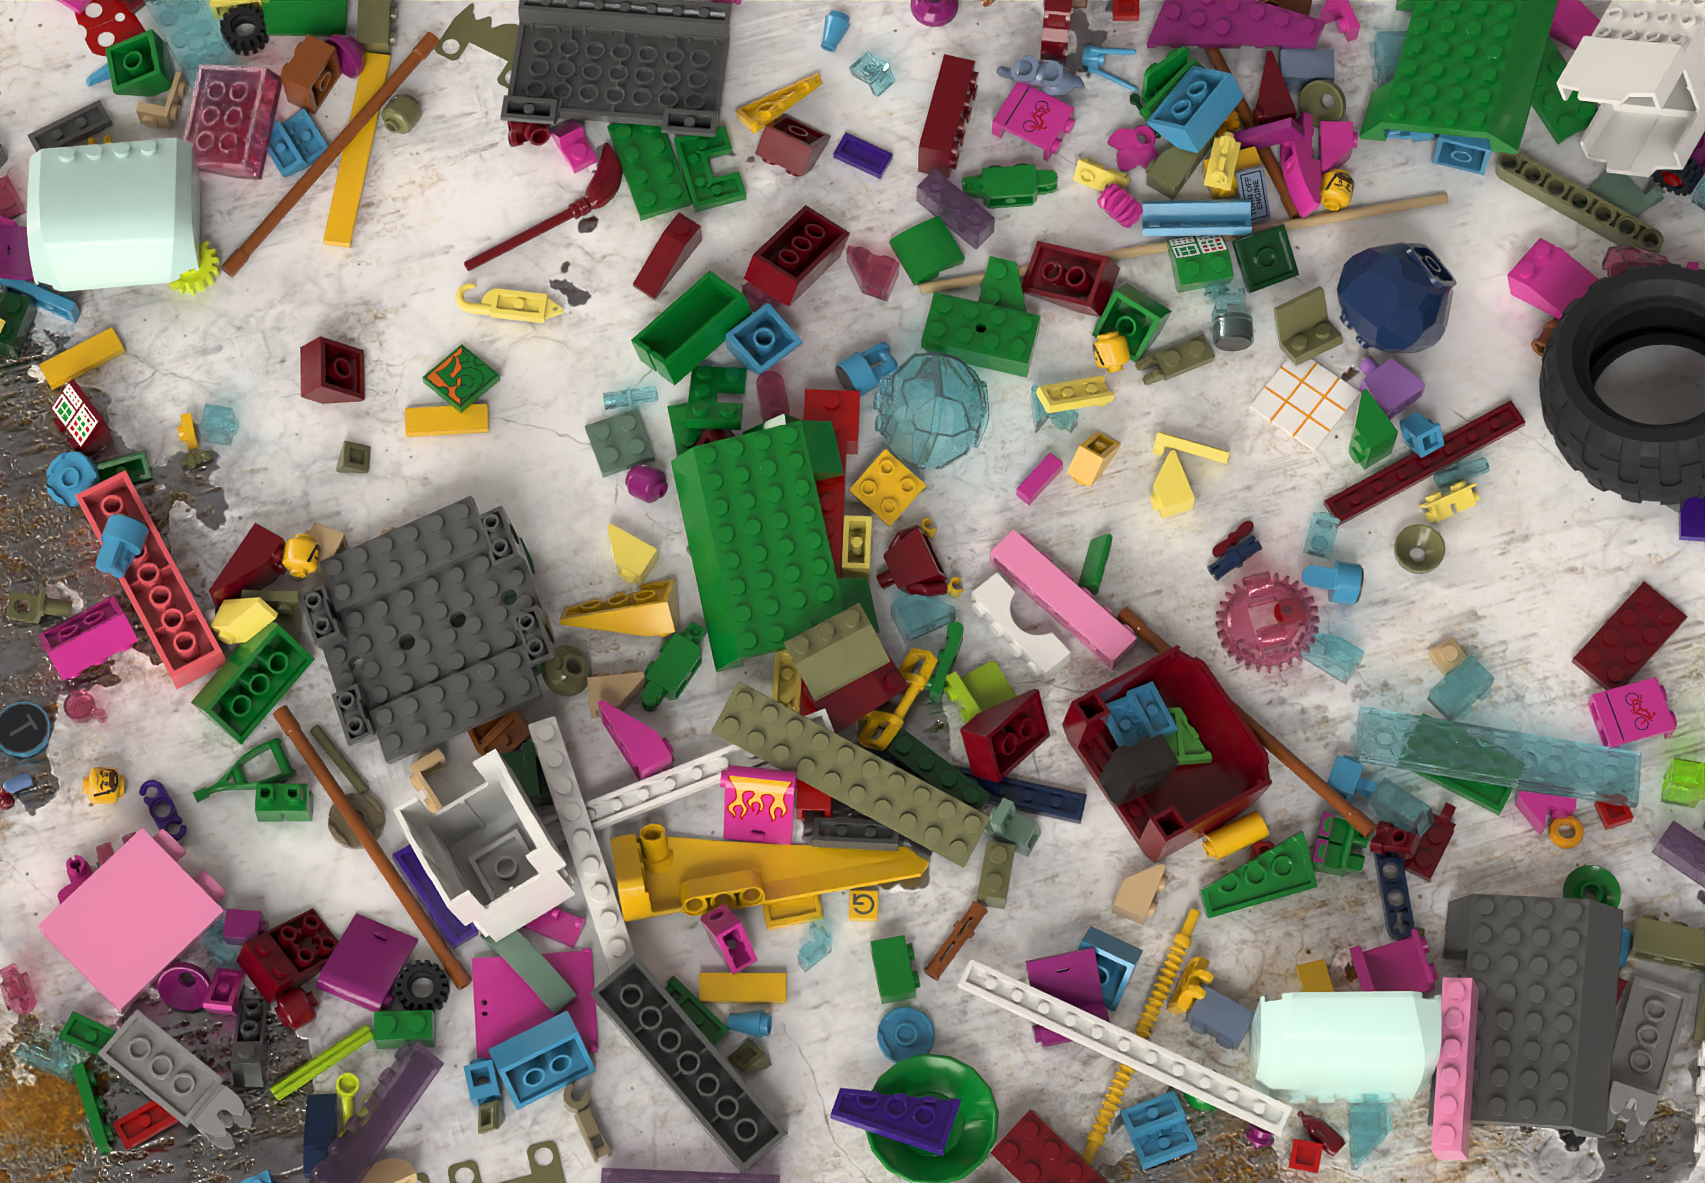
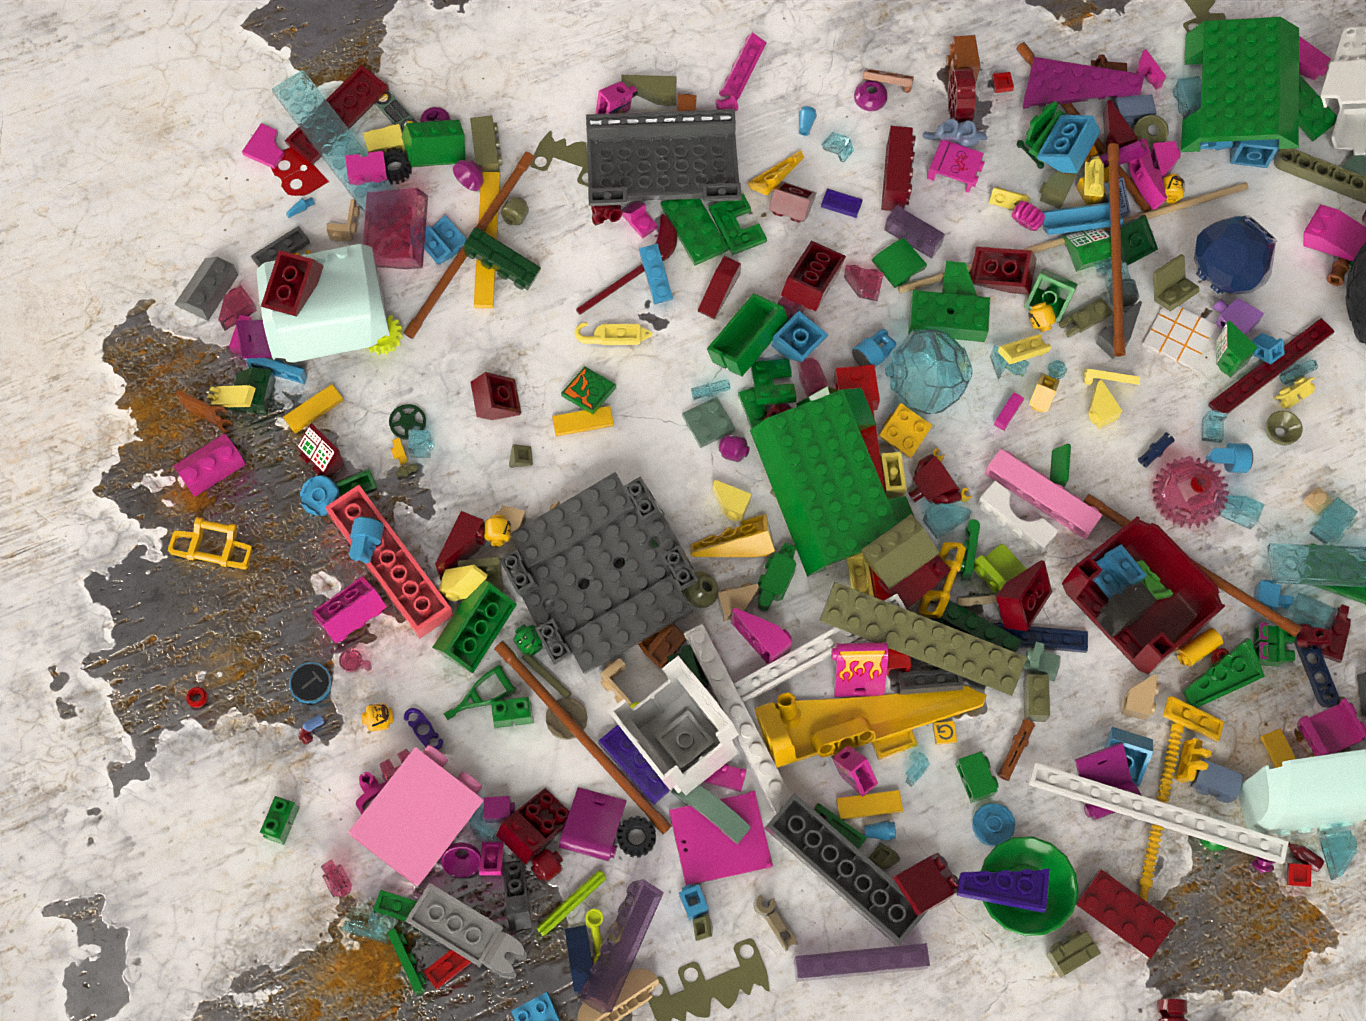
camera: 10 degrees left, 0 degrees up
olive bracket [6,586,72,624] -> none
green slope [105,29,174,97] -> none
dark orange brick [280,35,342,115] -> none
green brick [373,1010,436,1049] -> none
dark azure slope [488,1011,596,1110] -> none
green hinge [962,163,1058,209] -> none
dark azure plant [1082,44,1138,92] -> none
dark pink plate [1107,125,1158,171] -> none
dark azure slope [1120,1091,1198,1170] -> none
dark red piece [1212,521,1254,557] -> none
none -> dark red slope [260,250,324,317]
none -> dark pink brick [345,151,387,185]
none -> dark green wheel [389,404,426,440]
none -> dark green brick [462,227,541,291]
none -> green head [513,624,544,656]
none -> dark azure plate [639,244,673,305]
none -> dark red slope [893,853,959,916]
none -> dark tan tile [957,593,997,606]
none -> clear light blue plate [1047,360,1067,379]
none -> dark grey slope [1096,301,1142,359]
none -> dark orange piece [1107,143,1126,357]
none -> yellow tile [1163,696,1225,742]

